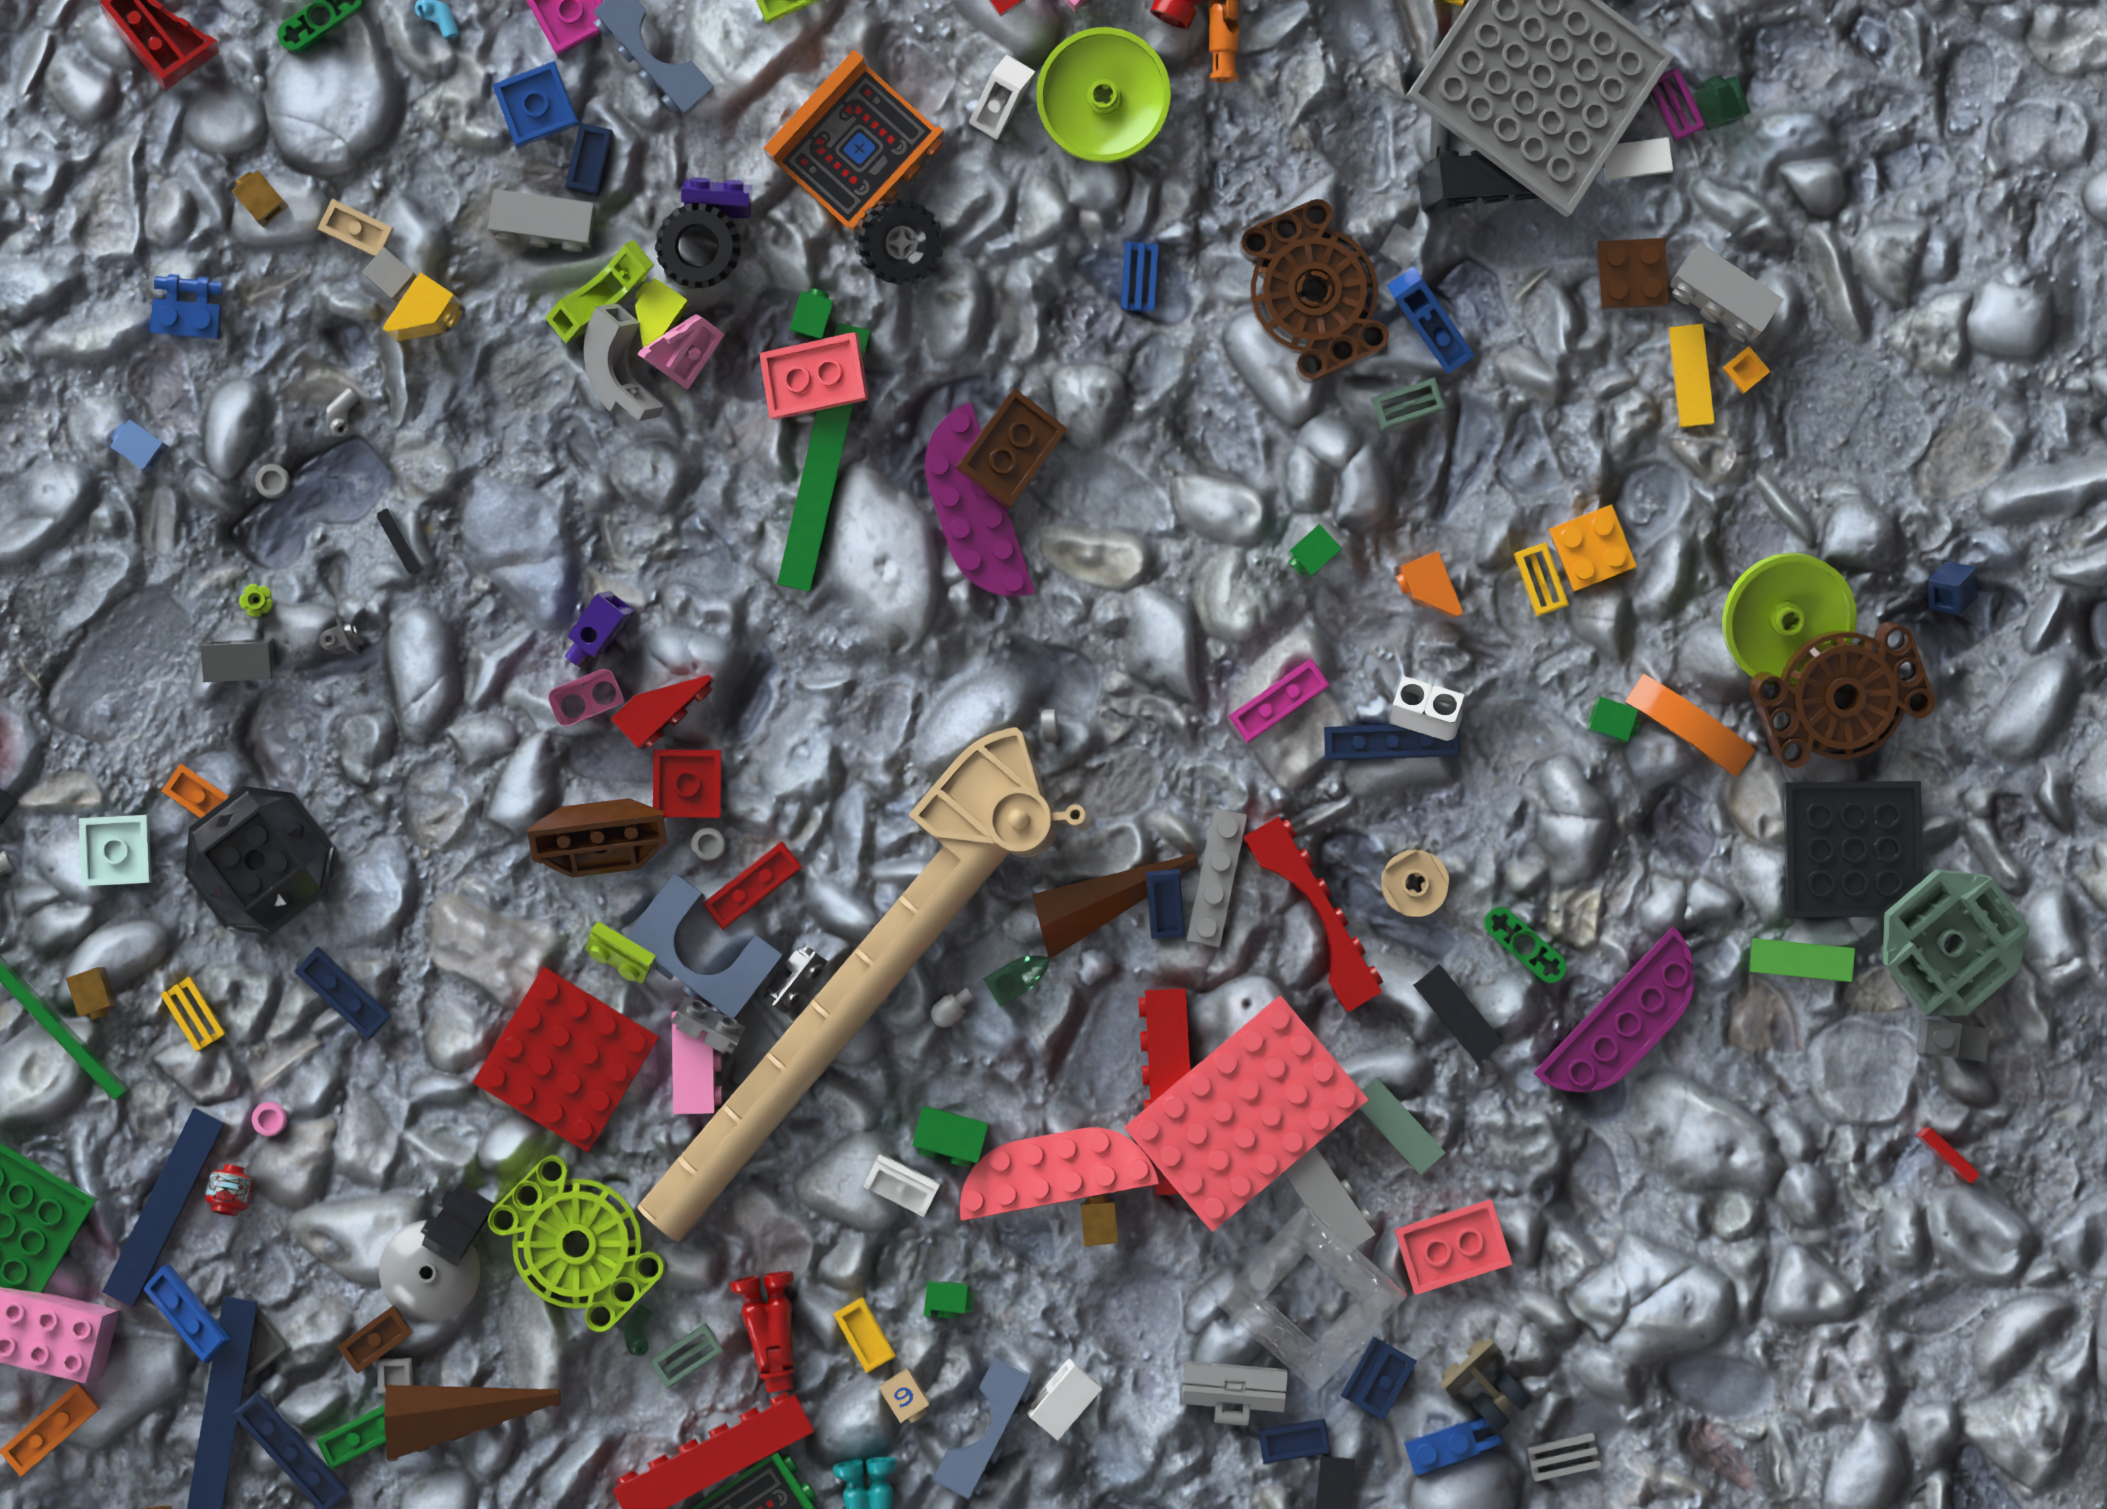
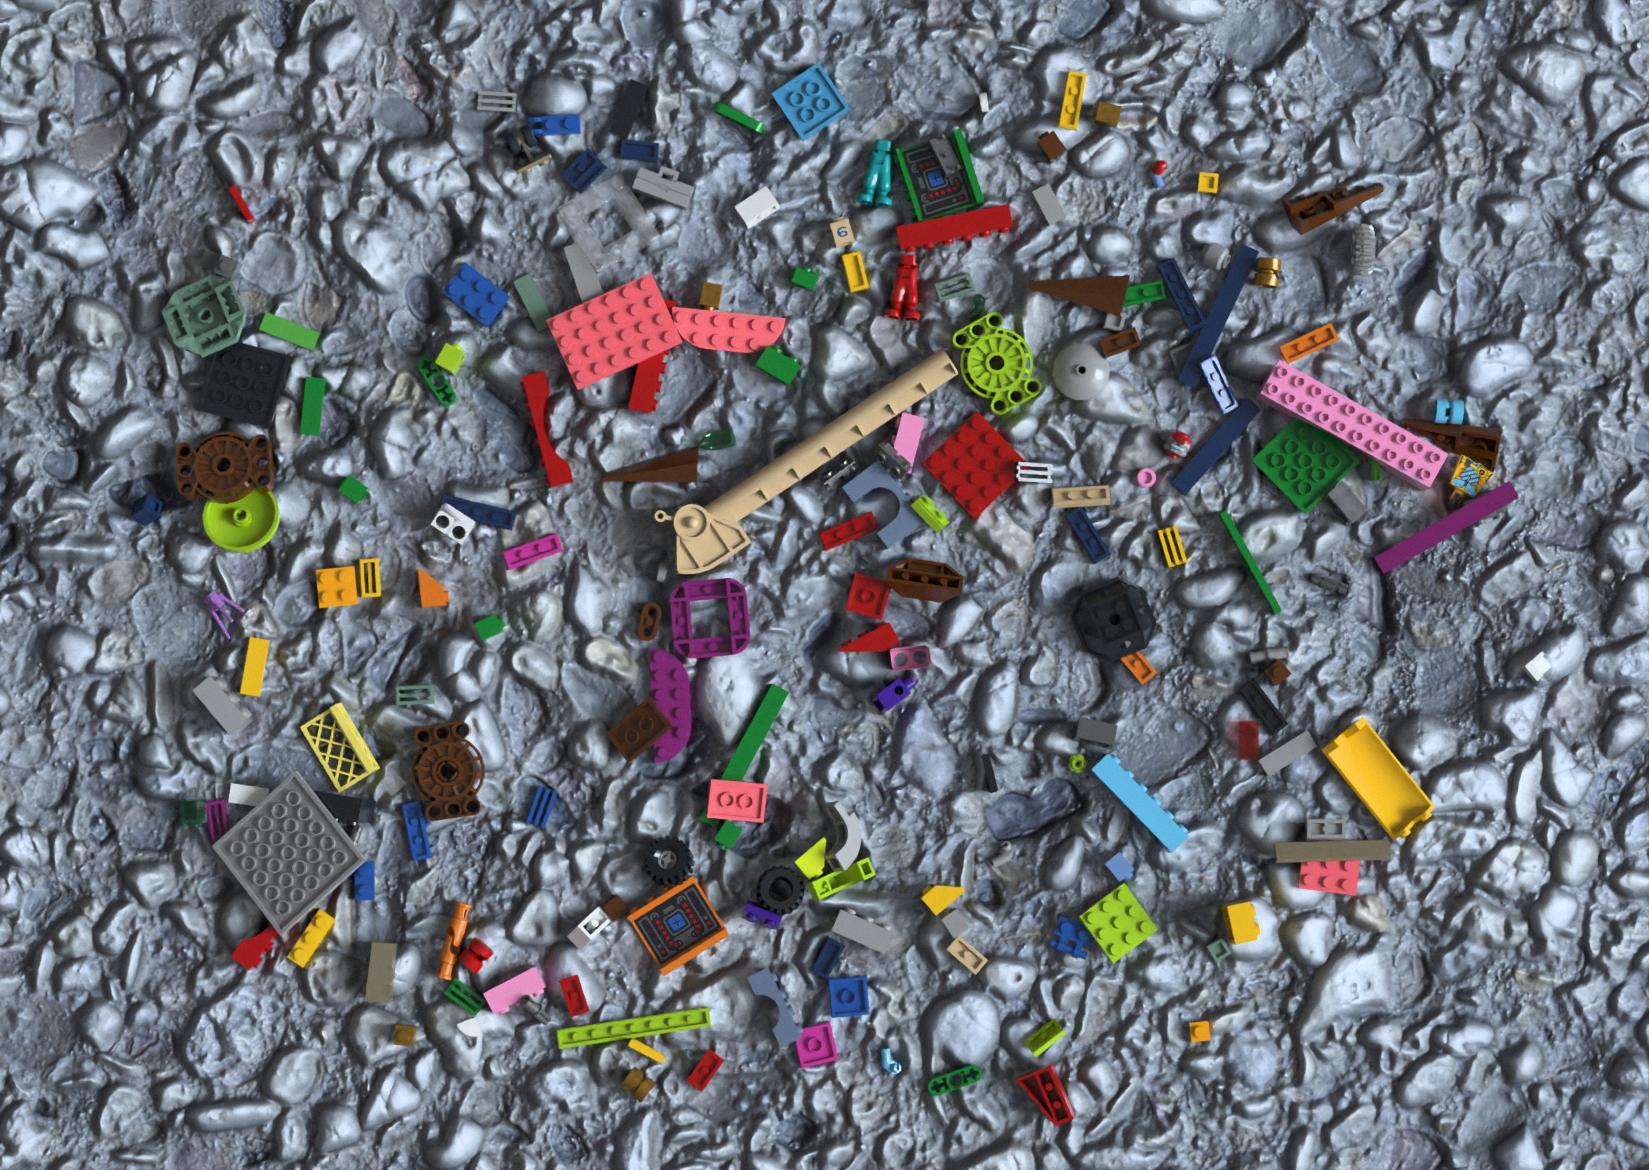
camera: 160 degrees left, 0 degrees up
pearl gold brick [66,967,118,1021] -> none
light aqua plate [79,815,152,886] -> none
pearl gold brick [232,170,289,227] -> none
light grey tile [255,464,291,499] -> none
flat silver hinge [320,617,363,655] -> none
black brick [421,1183,495,1266] -> none
bright pink wing [637,314,725,390] -> none
light grey tile [691,828,726,862] -> none
white hinge [863,1153,941,1217] -> none
light grey cylinder [931,987,975,1027] -> none
sand blue arch [933,1355,1034,1499] -> none
lime dish [1036,27,1171,163] -> none
dark blue tile [1146,869,1185,939] -> none
light grey plate [1186,808,1247,947] -> none
tan plate [1381,850,1449,917] -> none
blue slope [1387,266,1475,375] -> none
coral plate [1394,1199,1512,1295] -> none
black tile [1413,964,1504,1064] -> none
magenta plate [1533,926,1694,1092] -> none
reddish brown plate [1596,238,1669,310] -> none
orange slope [1624,674,1756,778] -> none
light orange plate [1722,346,1770,394] -> none
none -> medium lavender plant [204,591,244,639]
none -> green tile [300,377,326,436]
none -> light yellow fence [300,703,380,793]
none -> blue plate [355,861,375,900]
none -> blue tile [401,801,432,861]
none -> lime brick [435,342,467,376]
none -> blue plate [442,262,511,327]
none -> reddish brown tile [603,895,629,922]
none -> reddish brown plate [638,603,662,641]
none -> magenta plate [670,578,750,659]
none -> tile [1015,462,1053,484]
none -> lime plate [1024,1018,1066,1057]
none -> tan tile [1051,485,1110,508]
none -> lime plate [1078,883,1158,964]
none -> medium azure brick [1090,754,1189,853]

